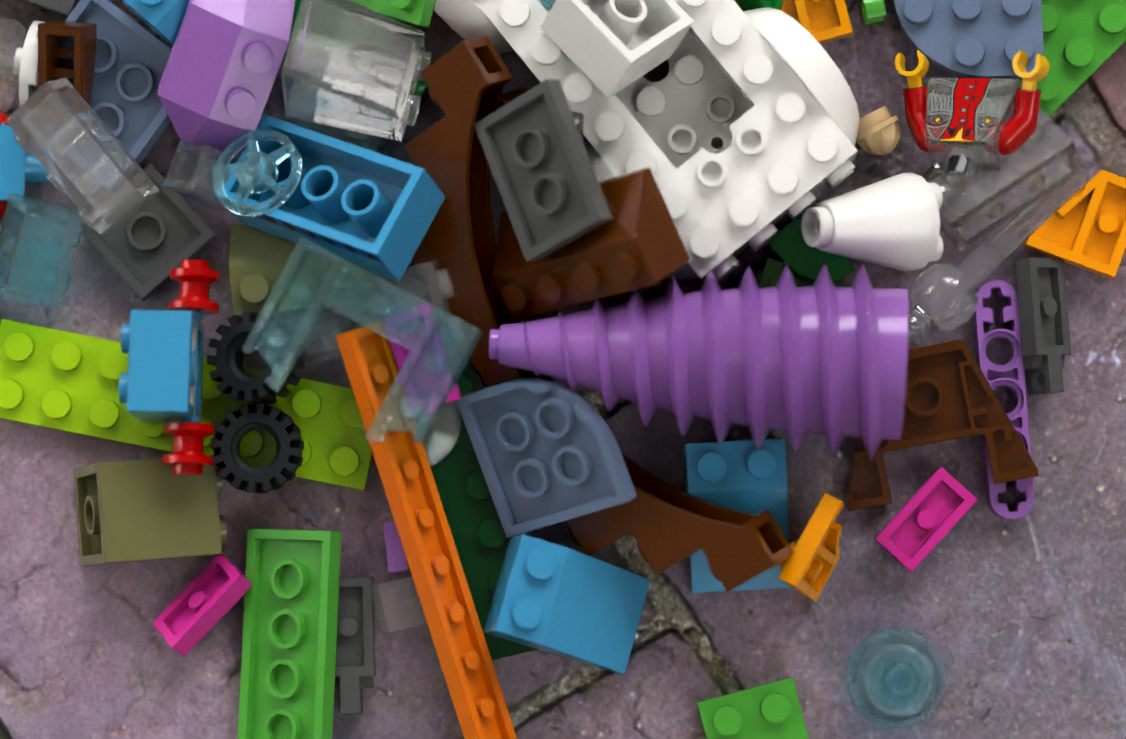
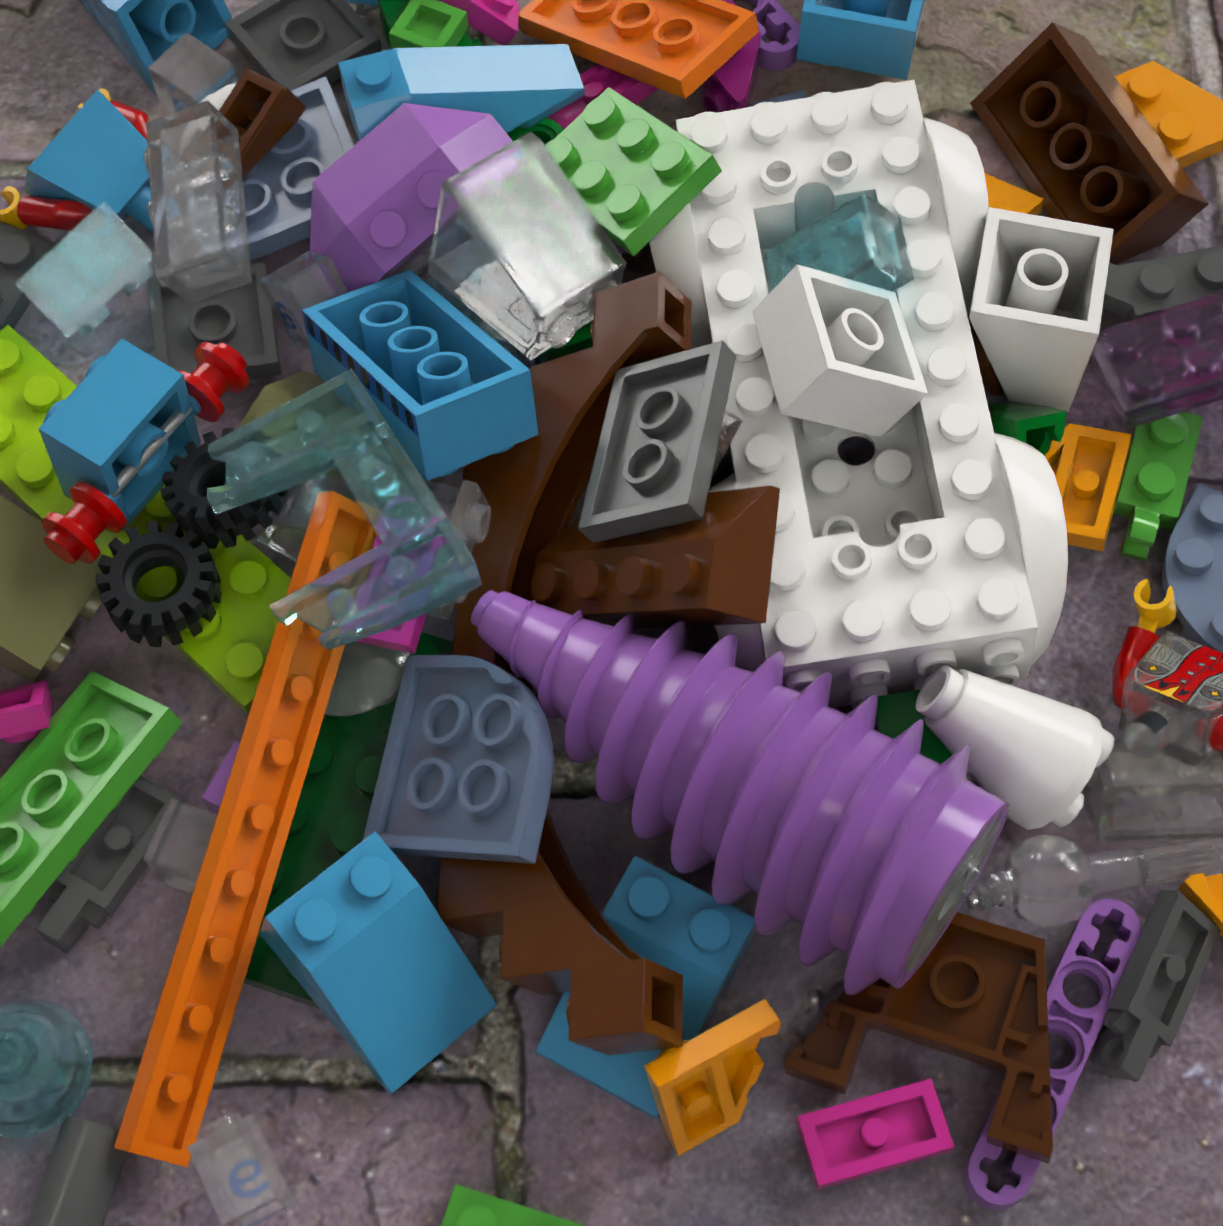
camera: 30 degrees right, 20 degrees down
clear light blue wheel [212,129,302,217] -> none
tan plate [855,106,901,155] -> none

